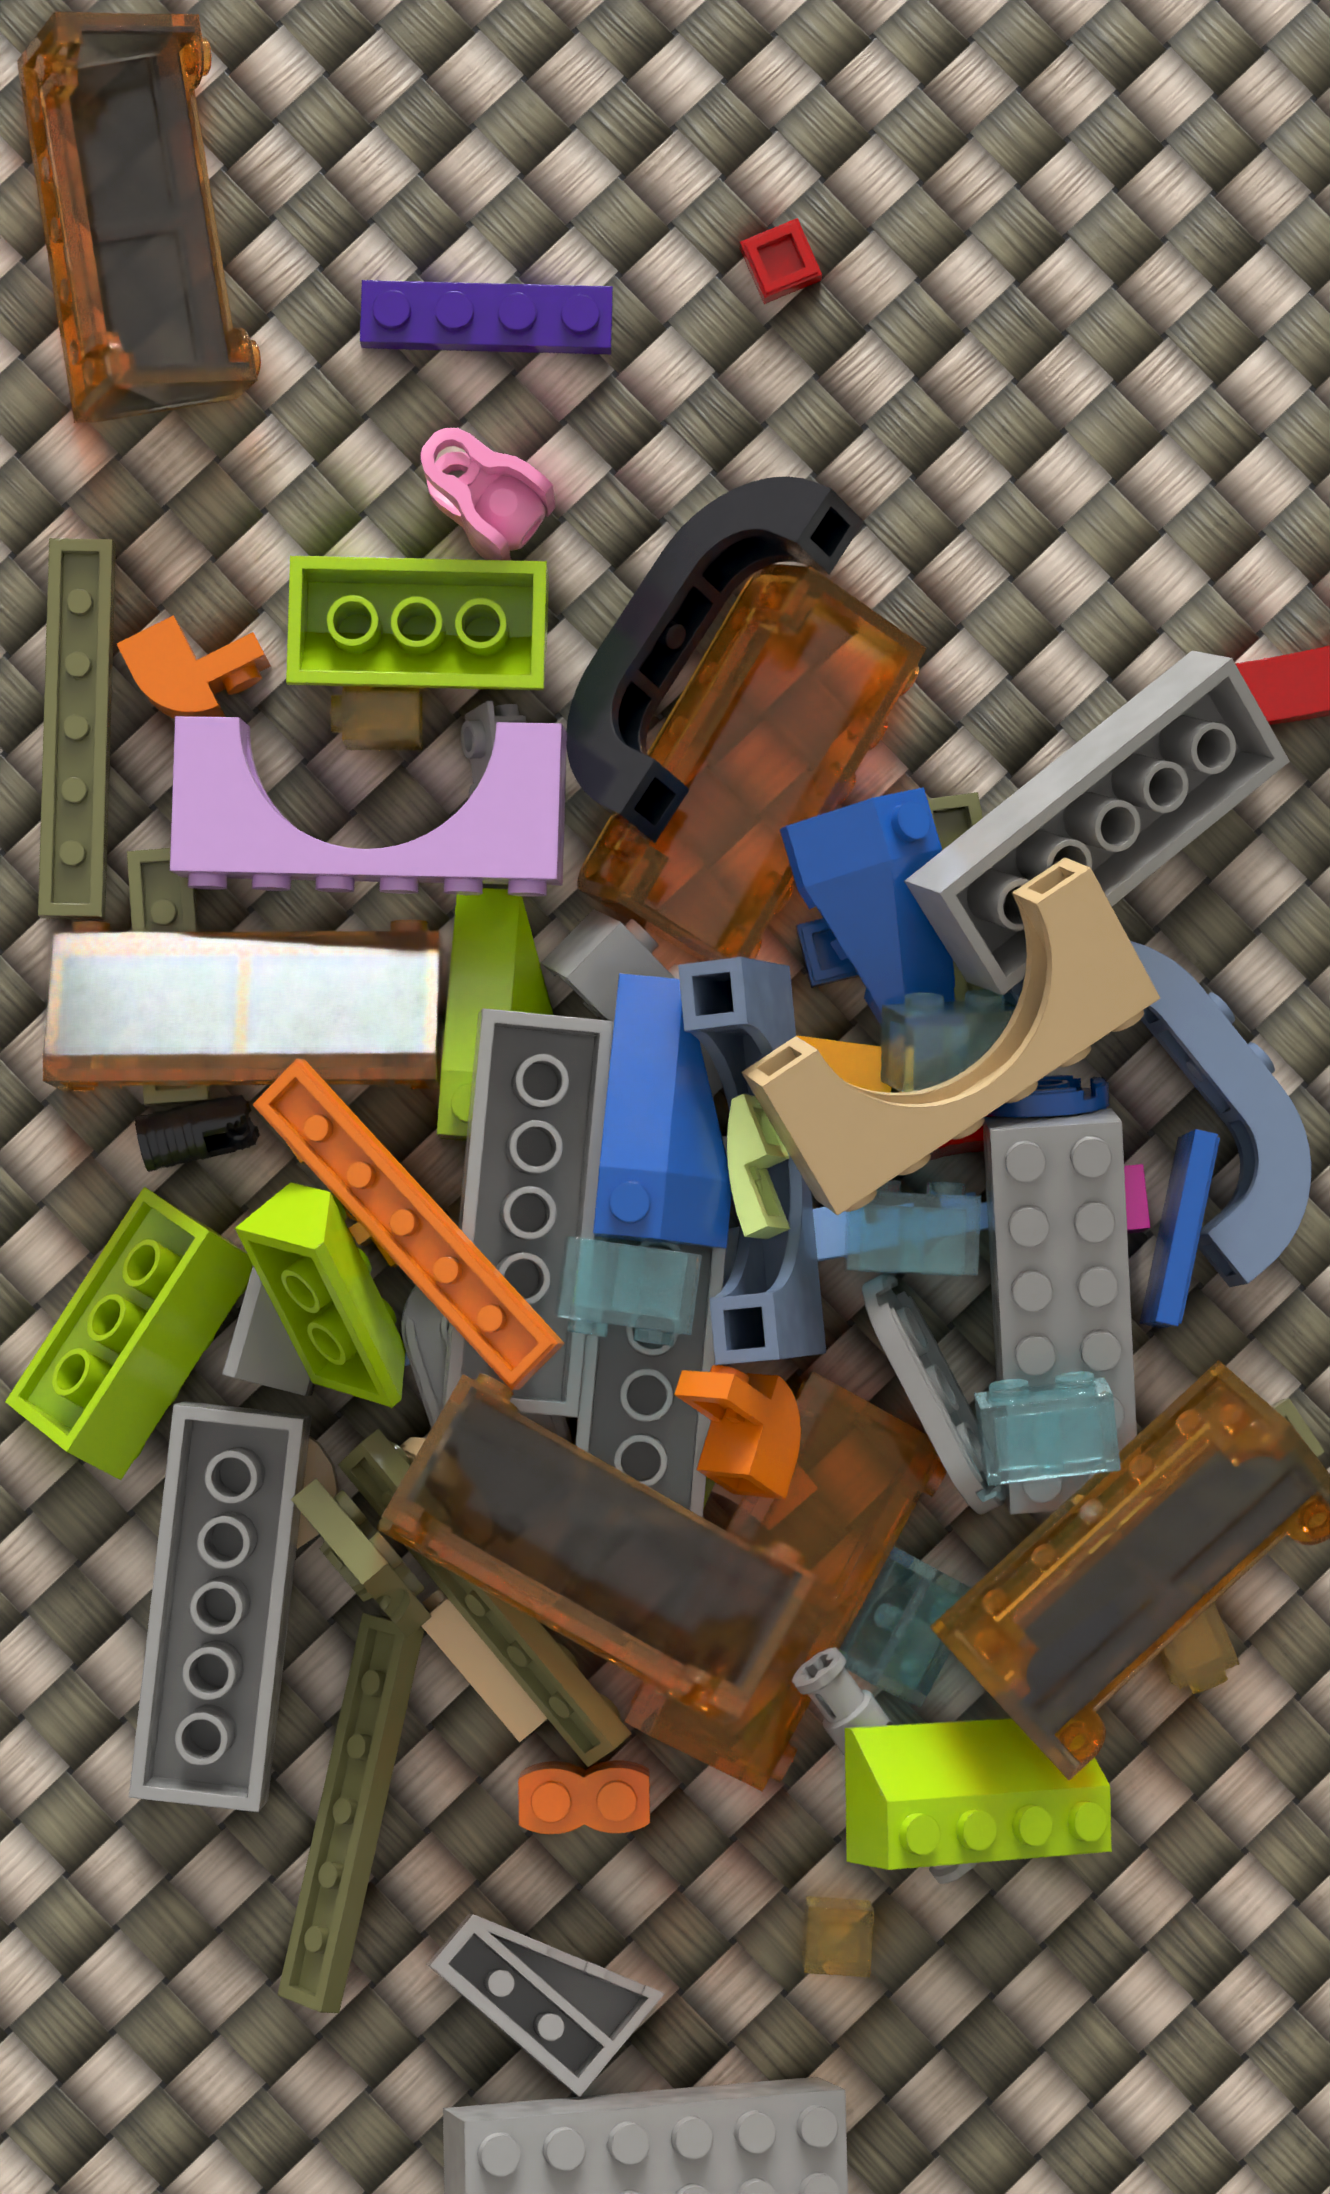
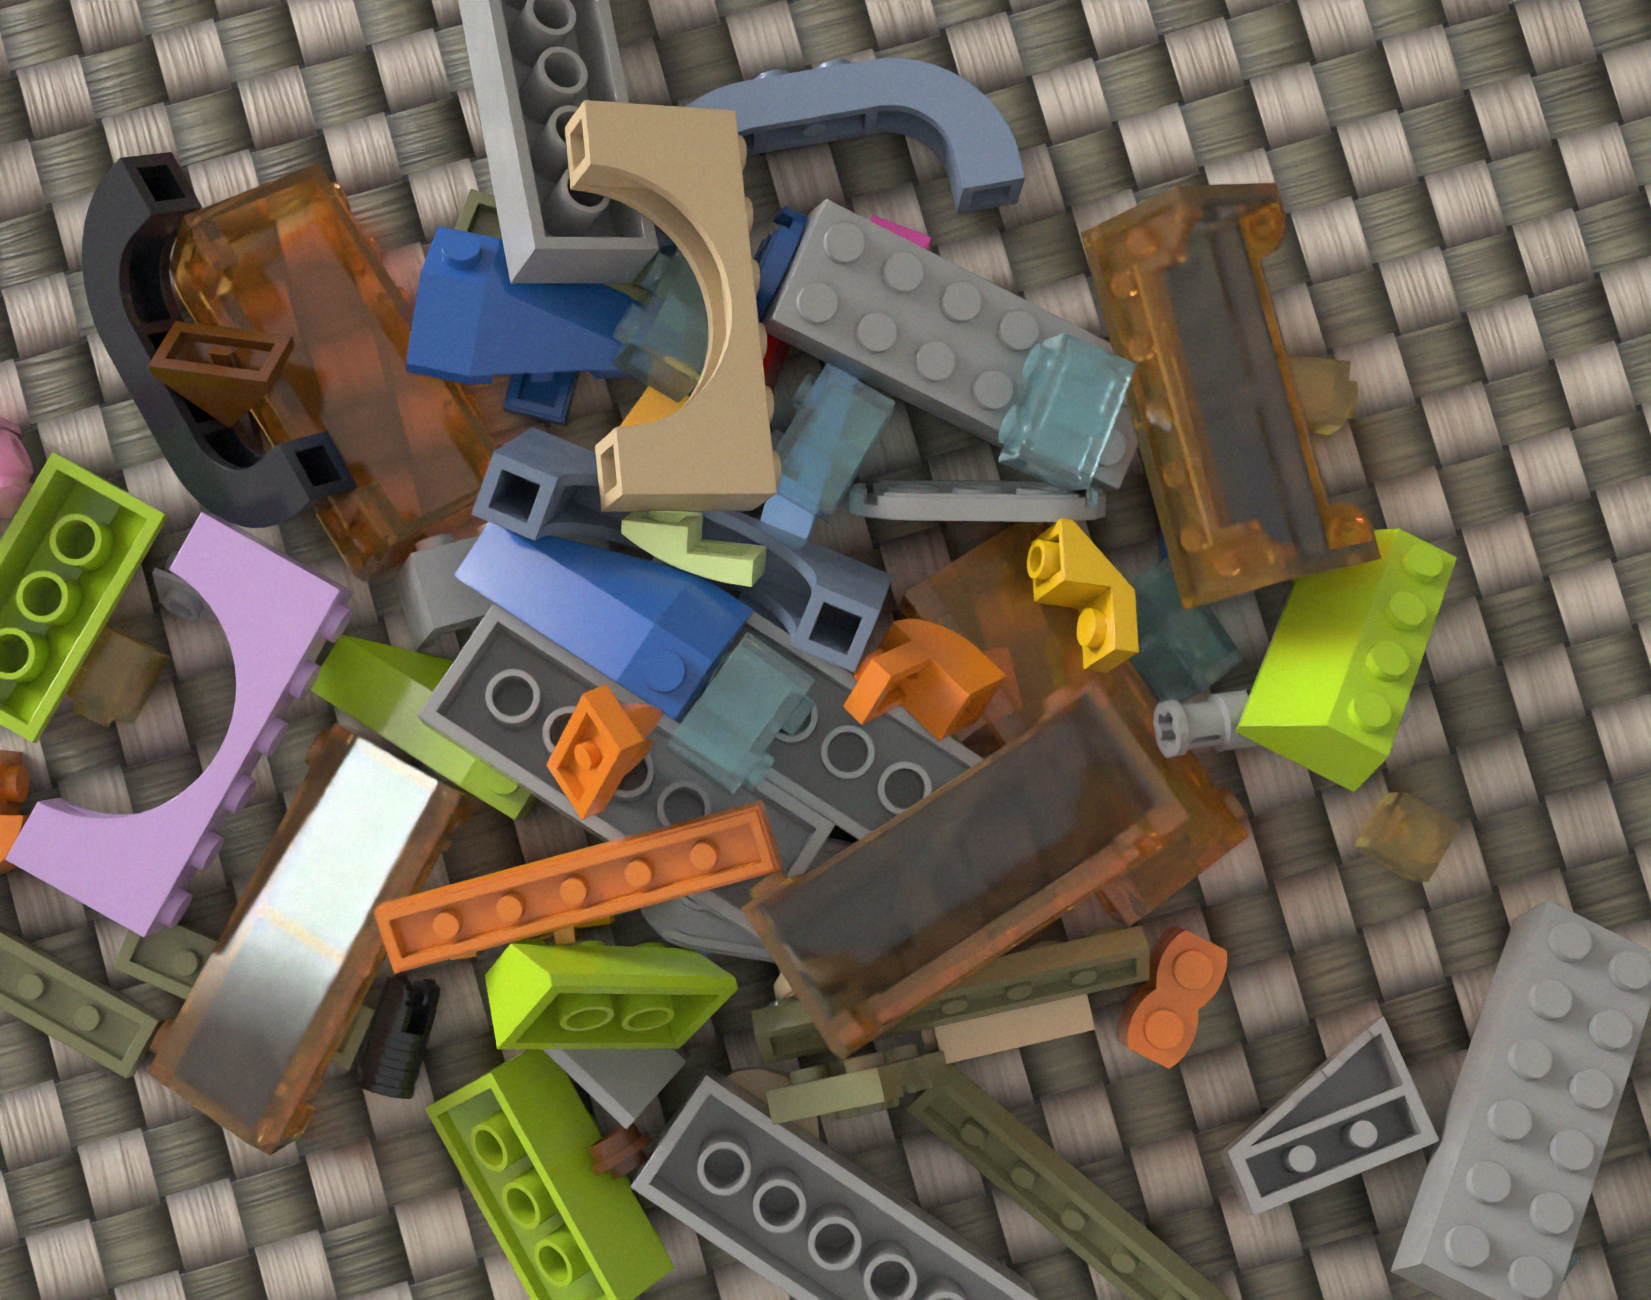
camera: 65 degrees left, 0 degrees up
blue tile [1139,1129,1220,1328] -> none
none -> reddish brown slope [148,321,295,428]
none -> orange tile [546,684,662,820]
none -> reddish brown plate [587,1122,652,1180]
none -> yellow slope [1027,518,1139,673]

